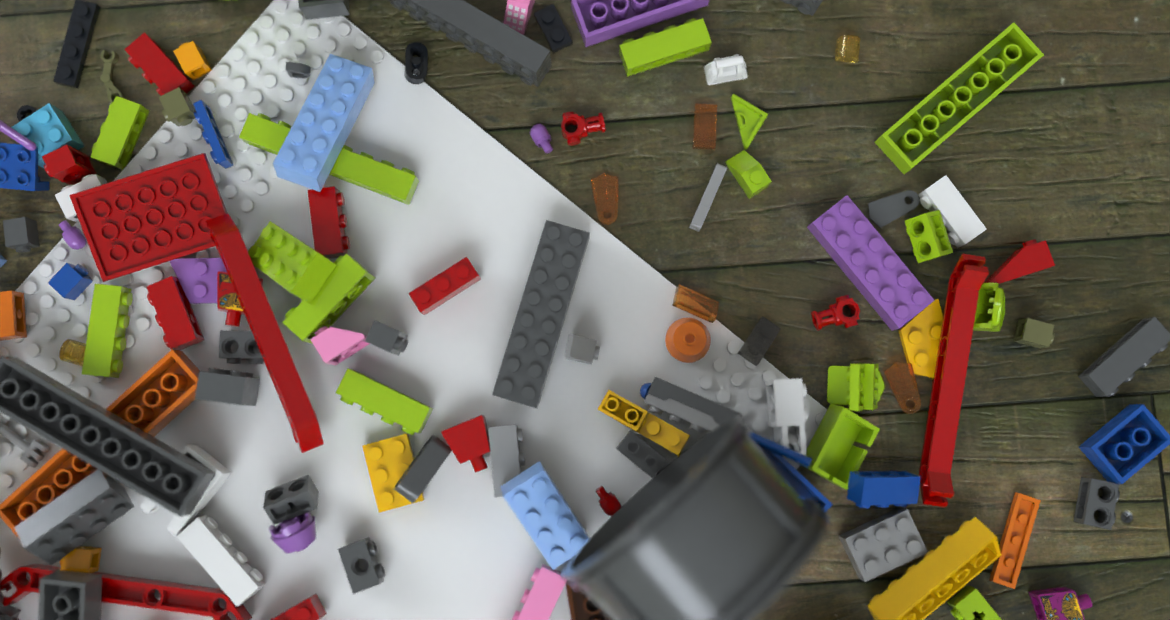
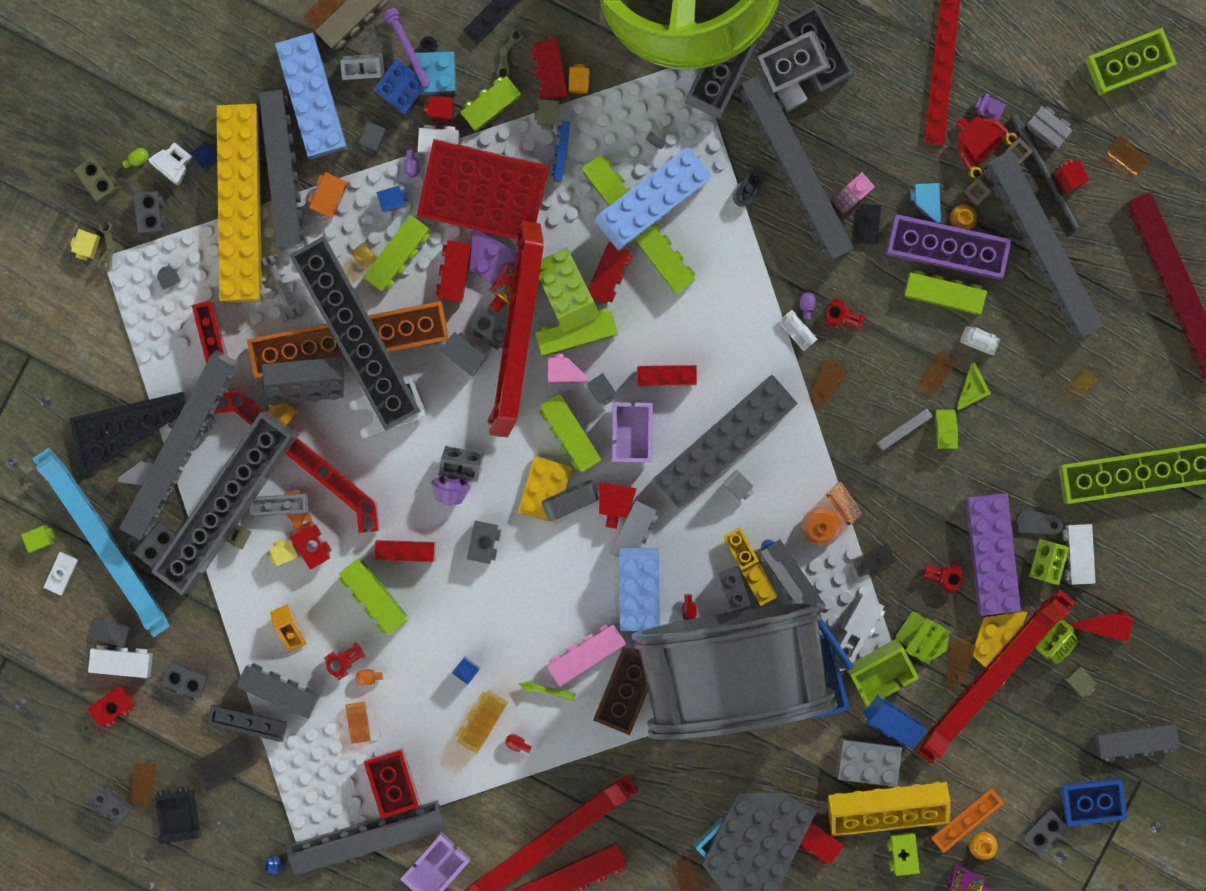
camera: 30 degrees right, 5 degrees up
white brick [176,515,265,607] -> none
none -> lavender piece [612,402,653,463]
none -> white hinge [778,310,817,351]
none -> light orange piece [969,832,998,860]

